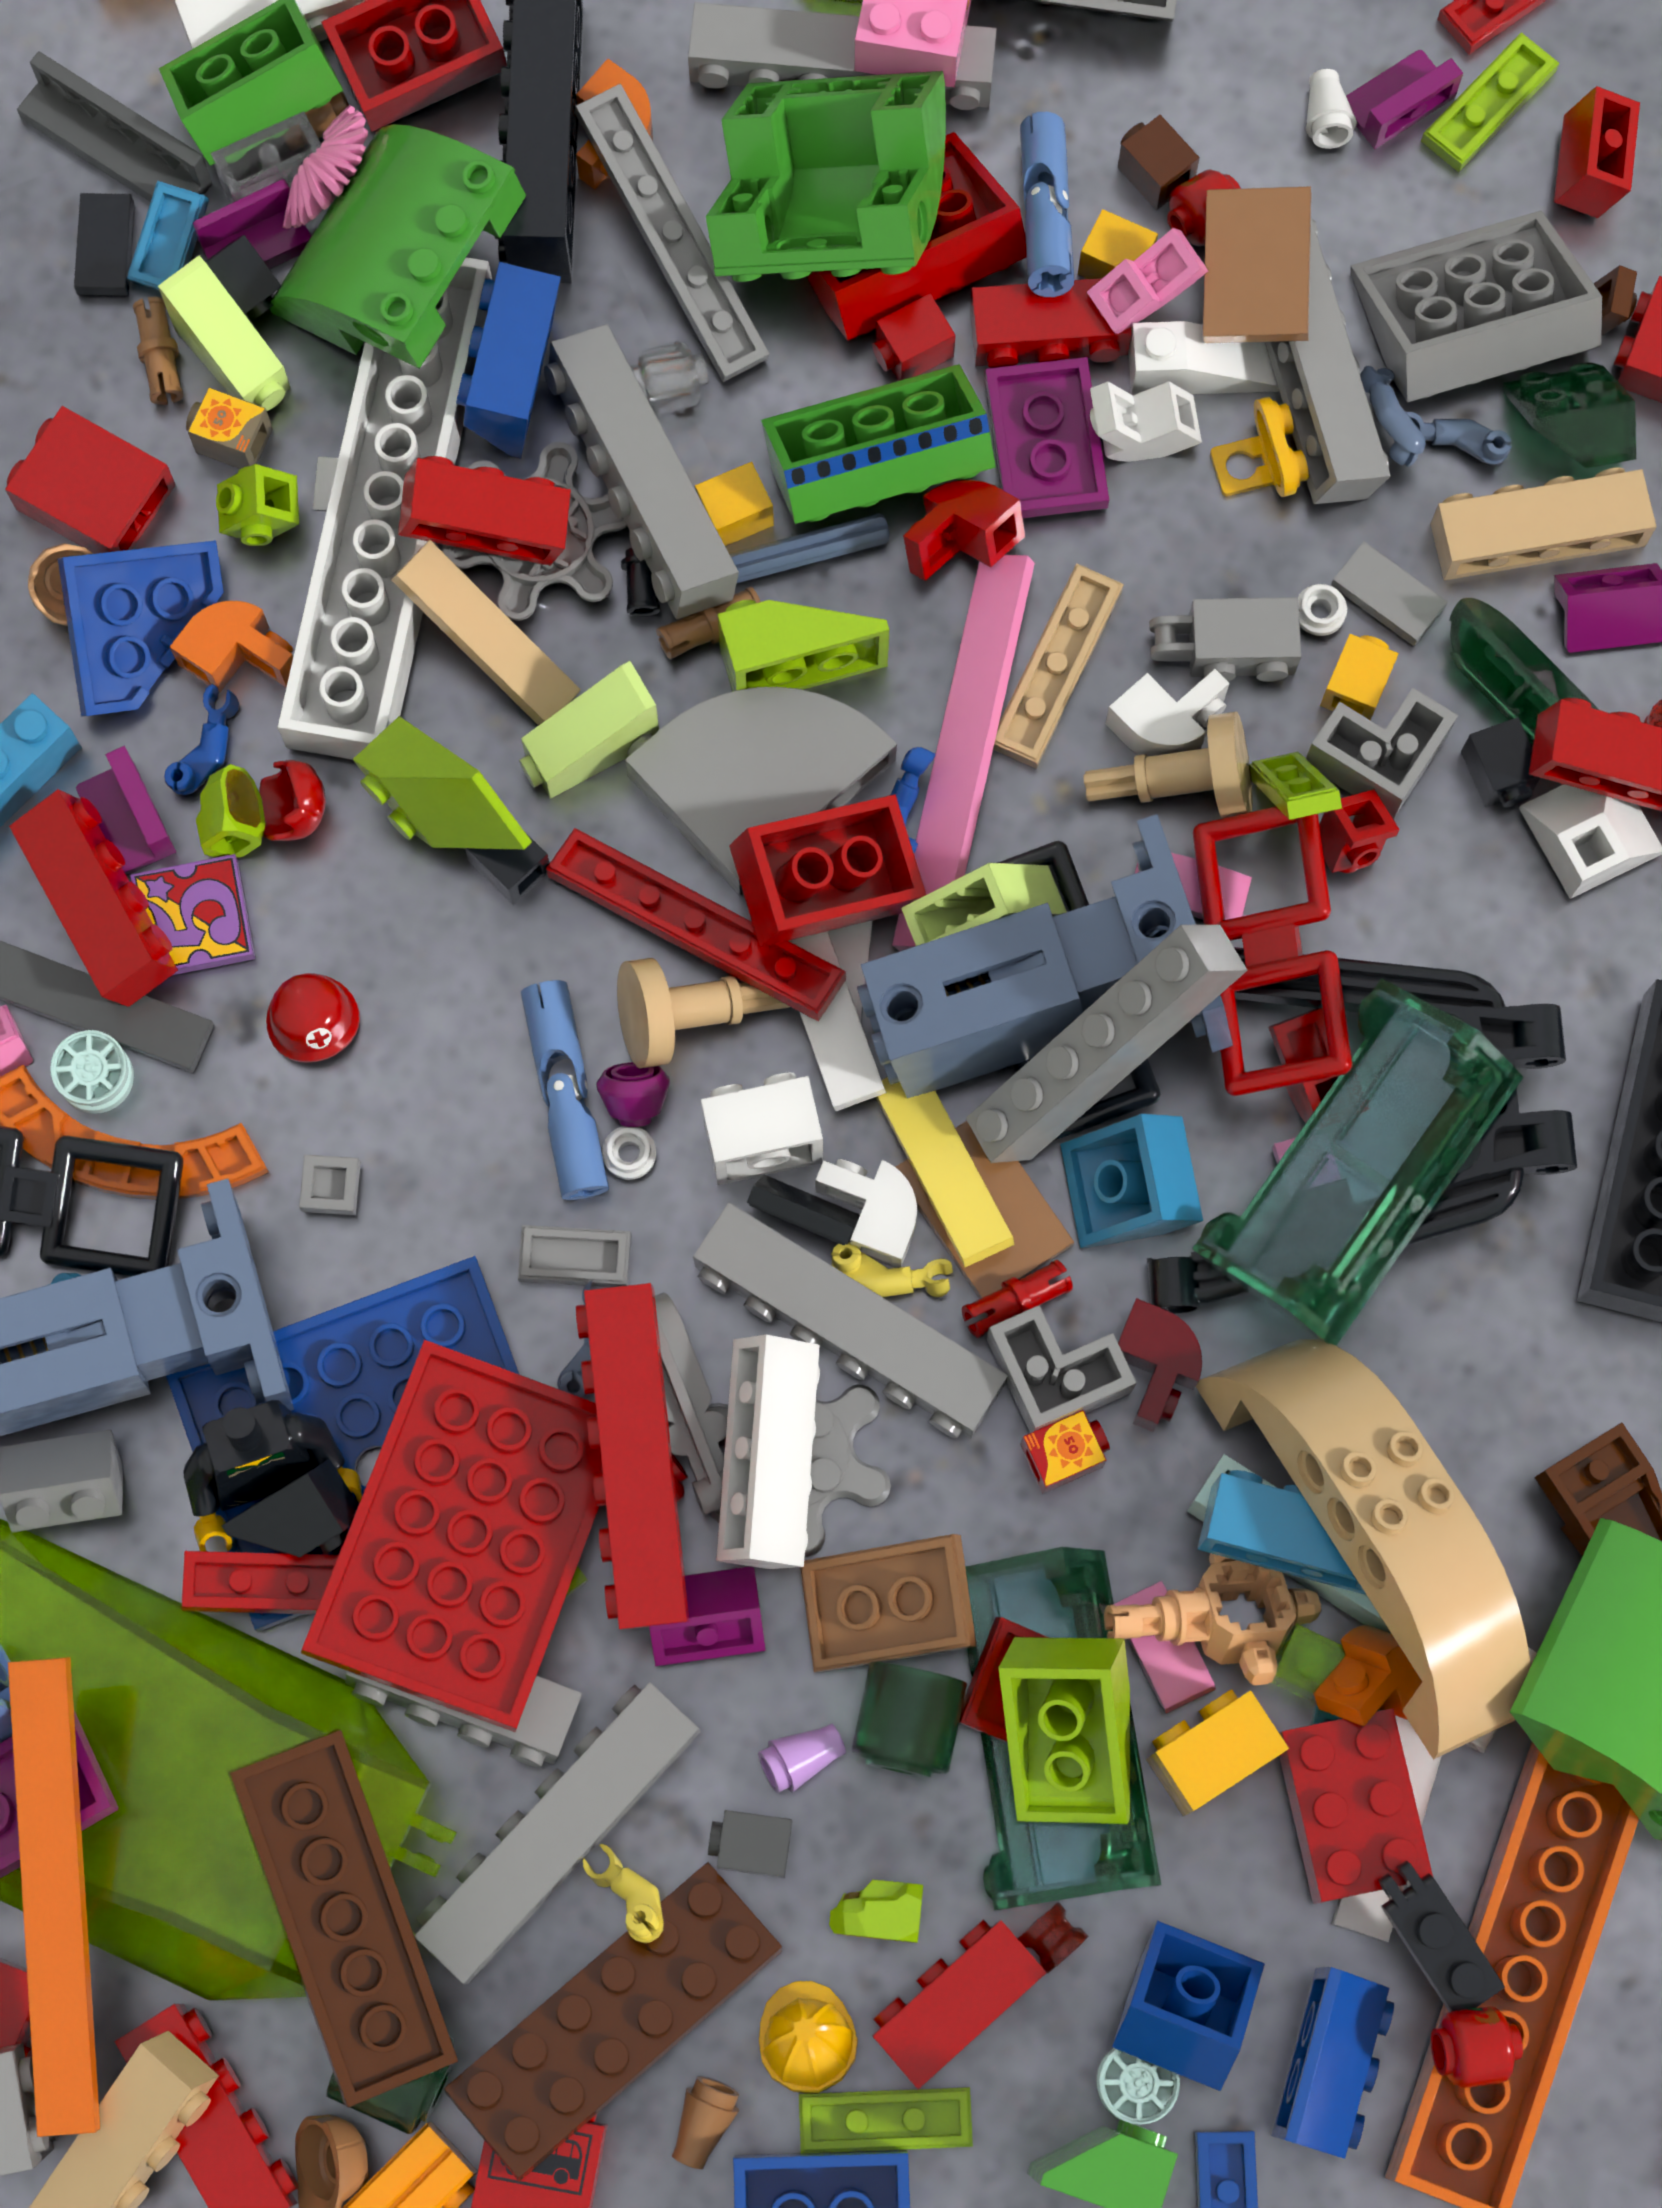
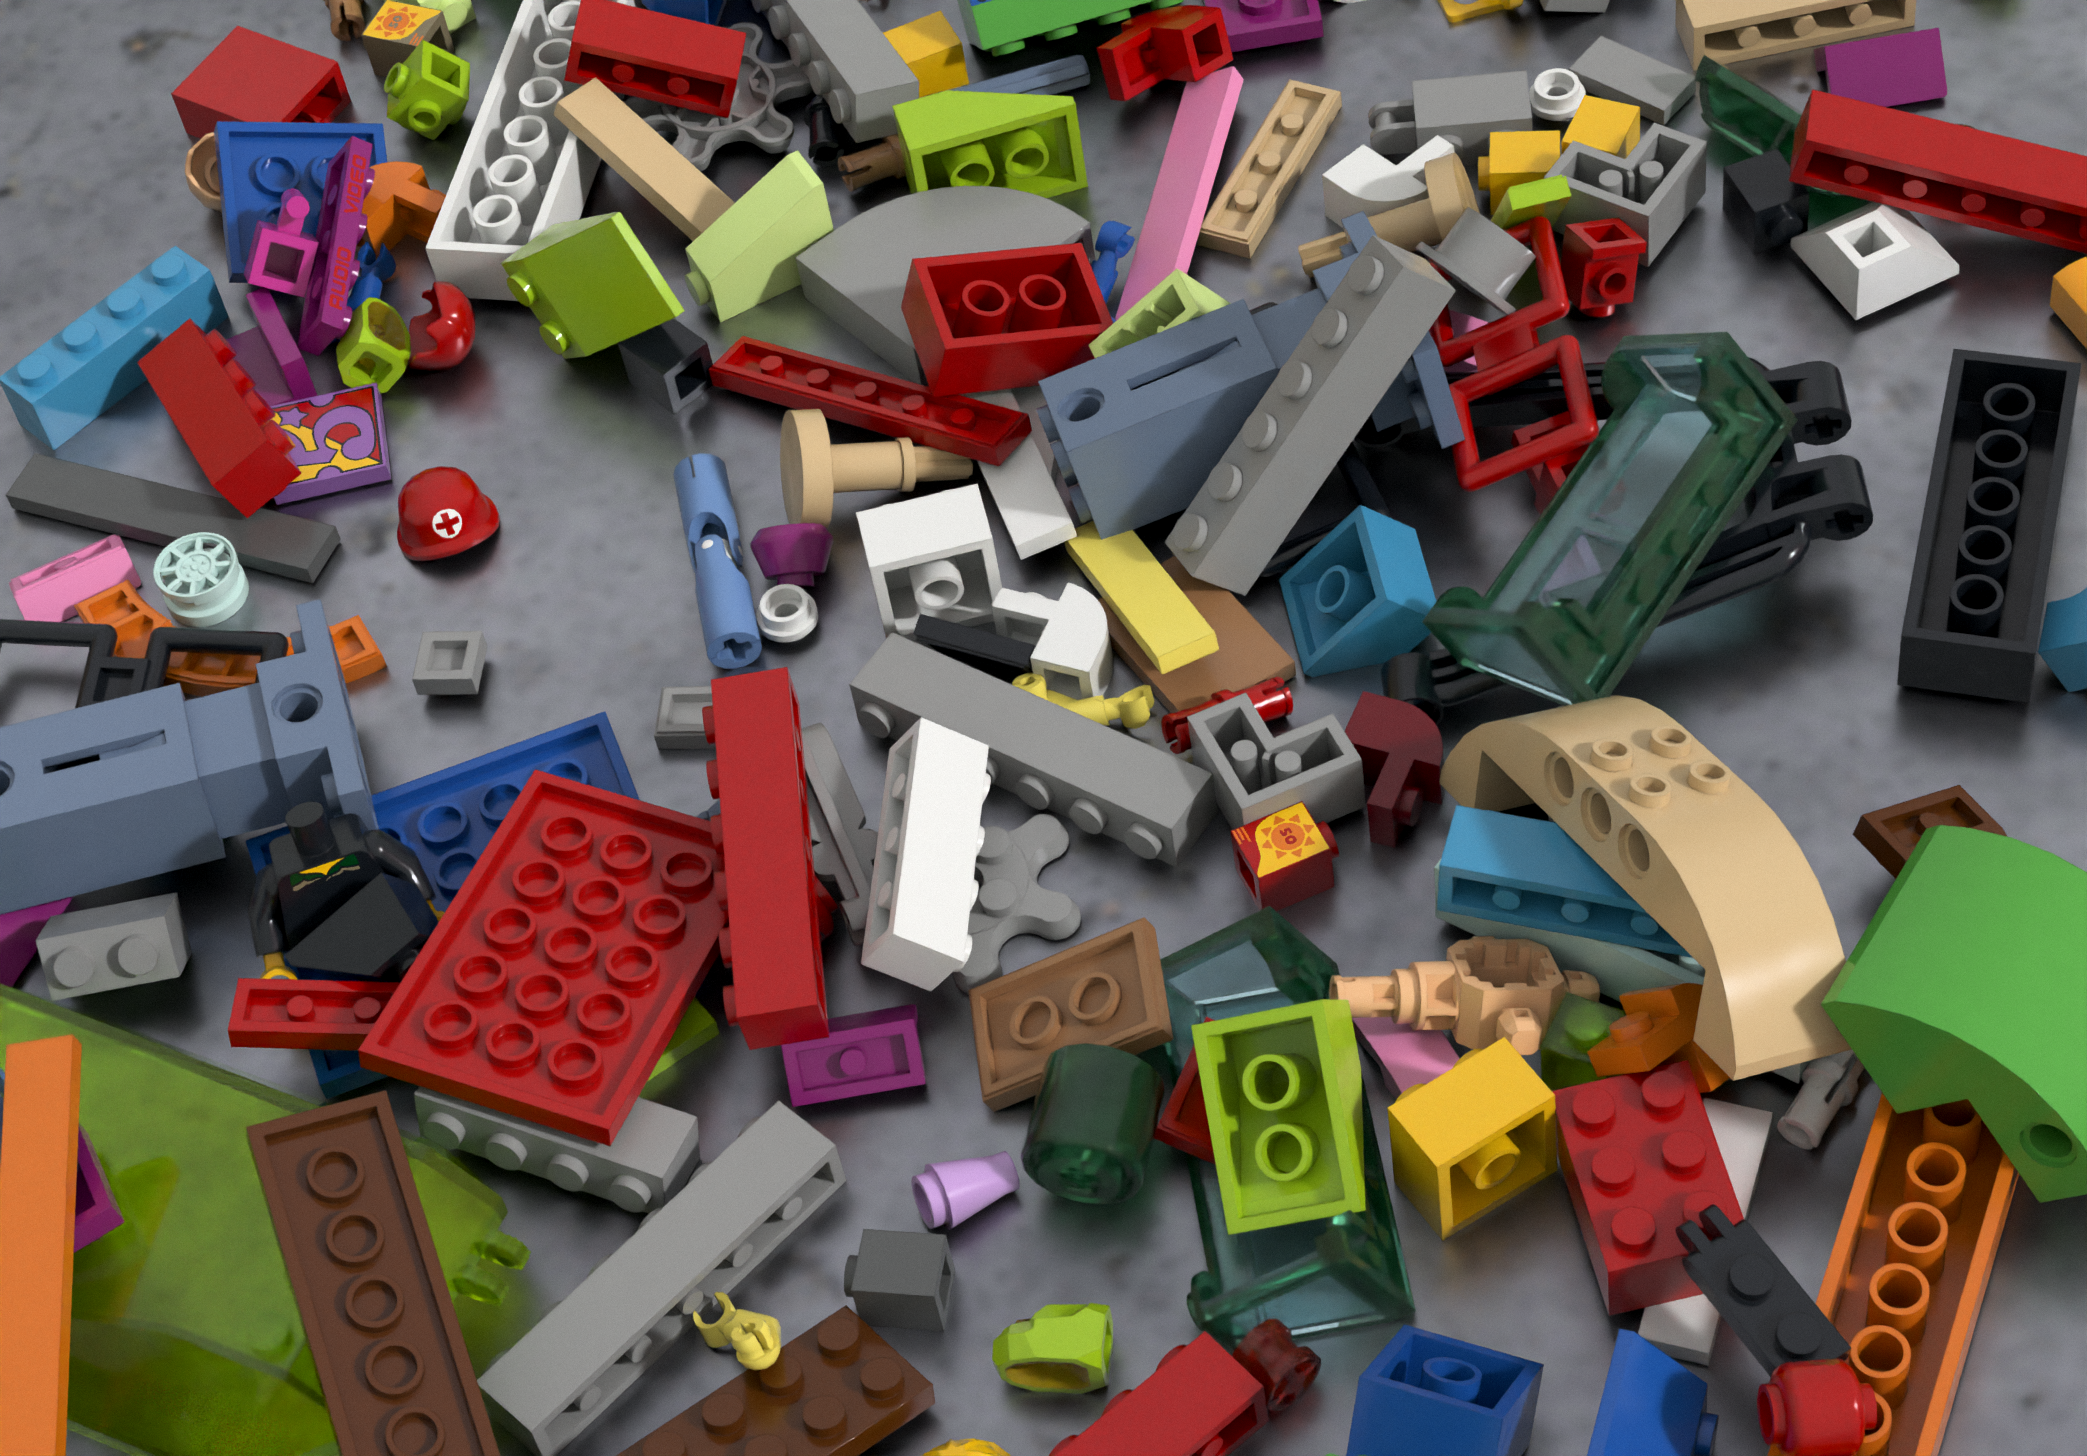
camera: 10 degrees right, 25 degrees down
none -> dark pink brick [244,188,319,298]
none -> magenta plate [297,136,375,356]
none -> light grey piece [1415,207,1536,315]
none -> yellow brick [1478,130,1561,215]

